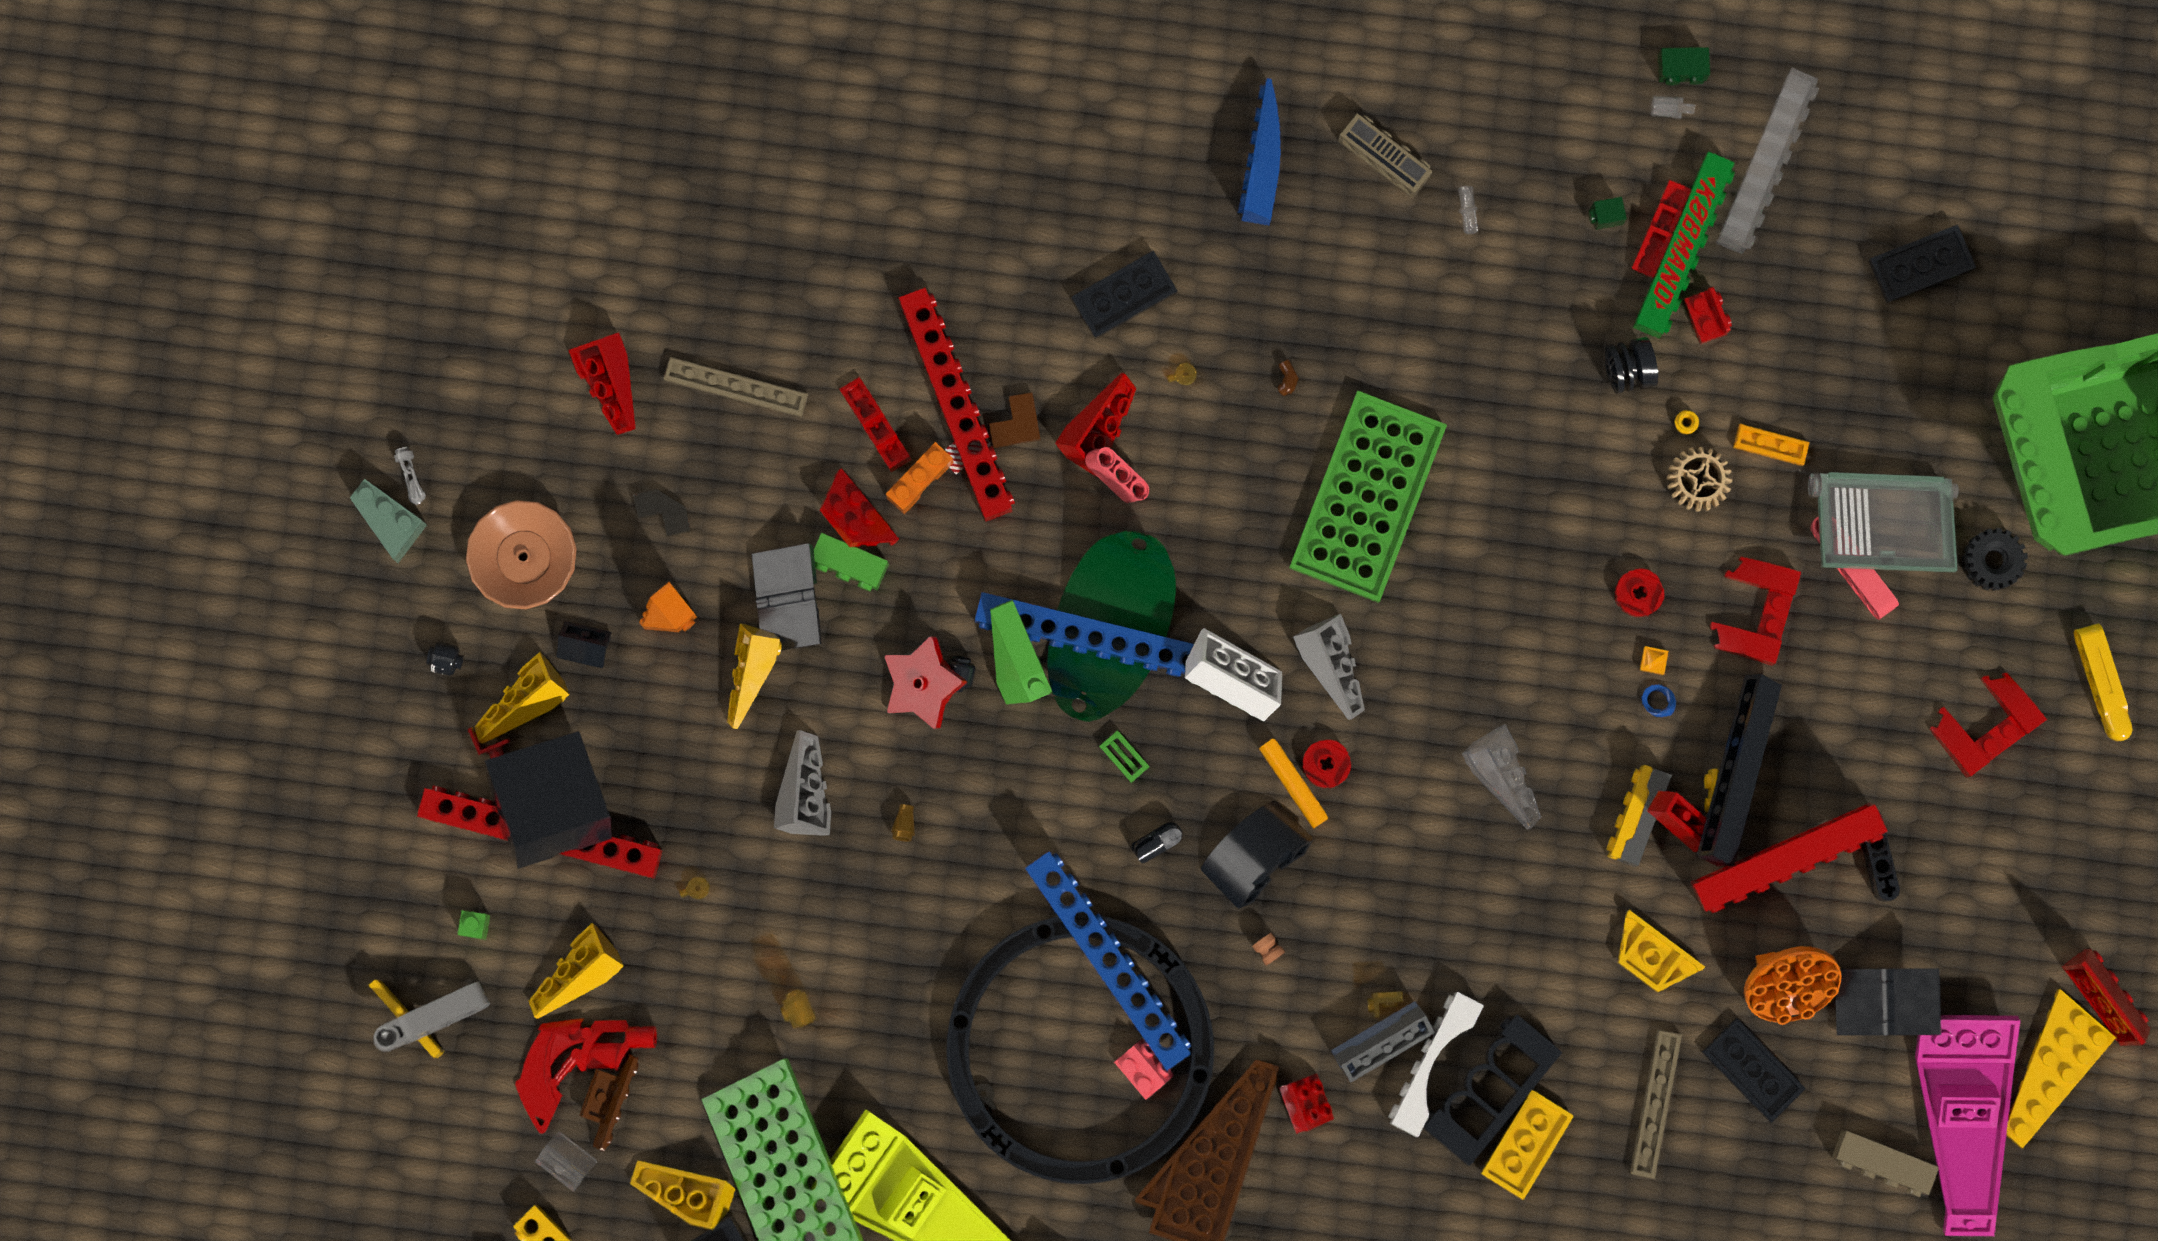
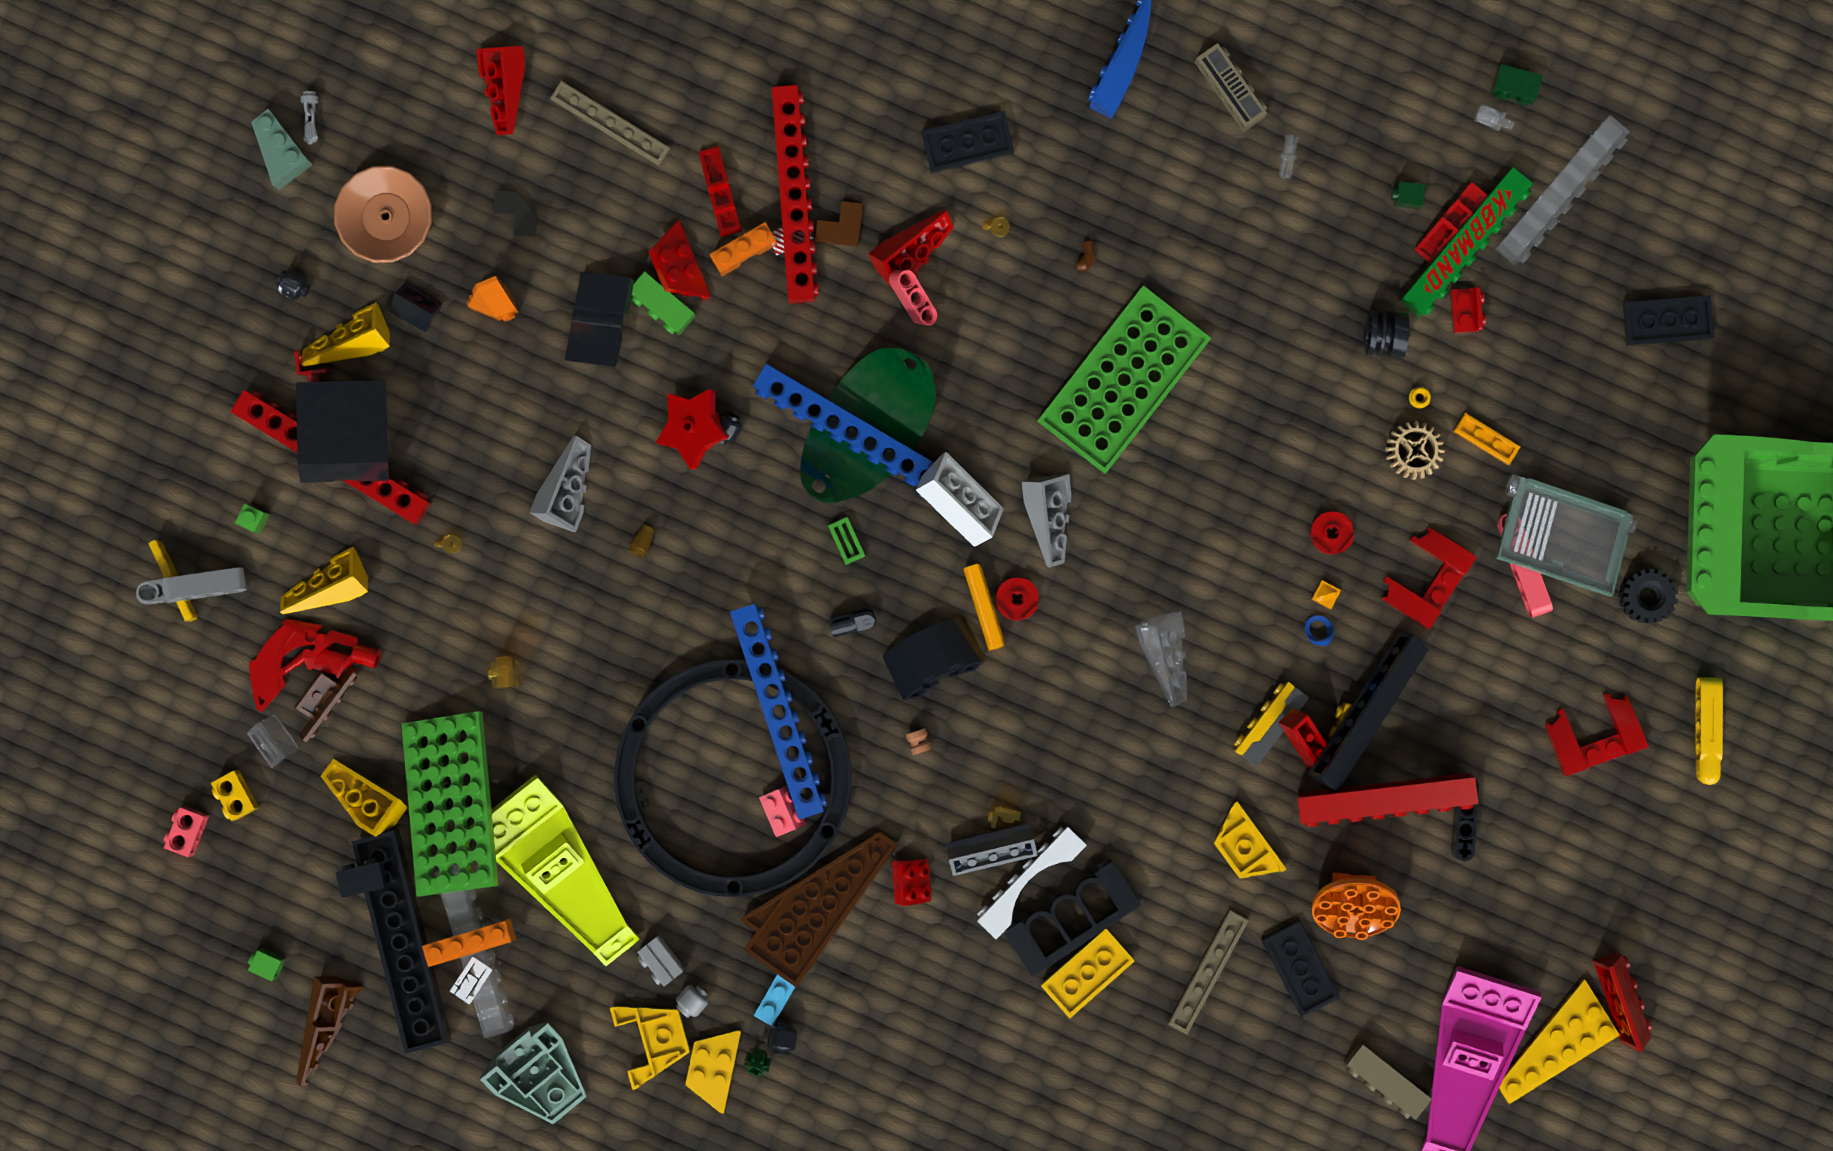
camera: 25 degrees right, 5 degrees up
yellow wedge [727,624,781,729] -> none
bright green wedge [990,599,1052,704] -> none
black piece [1836,968,1941,1036] -> none

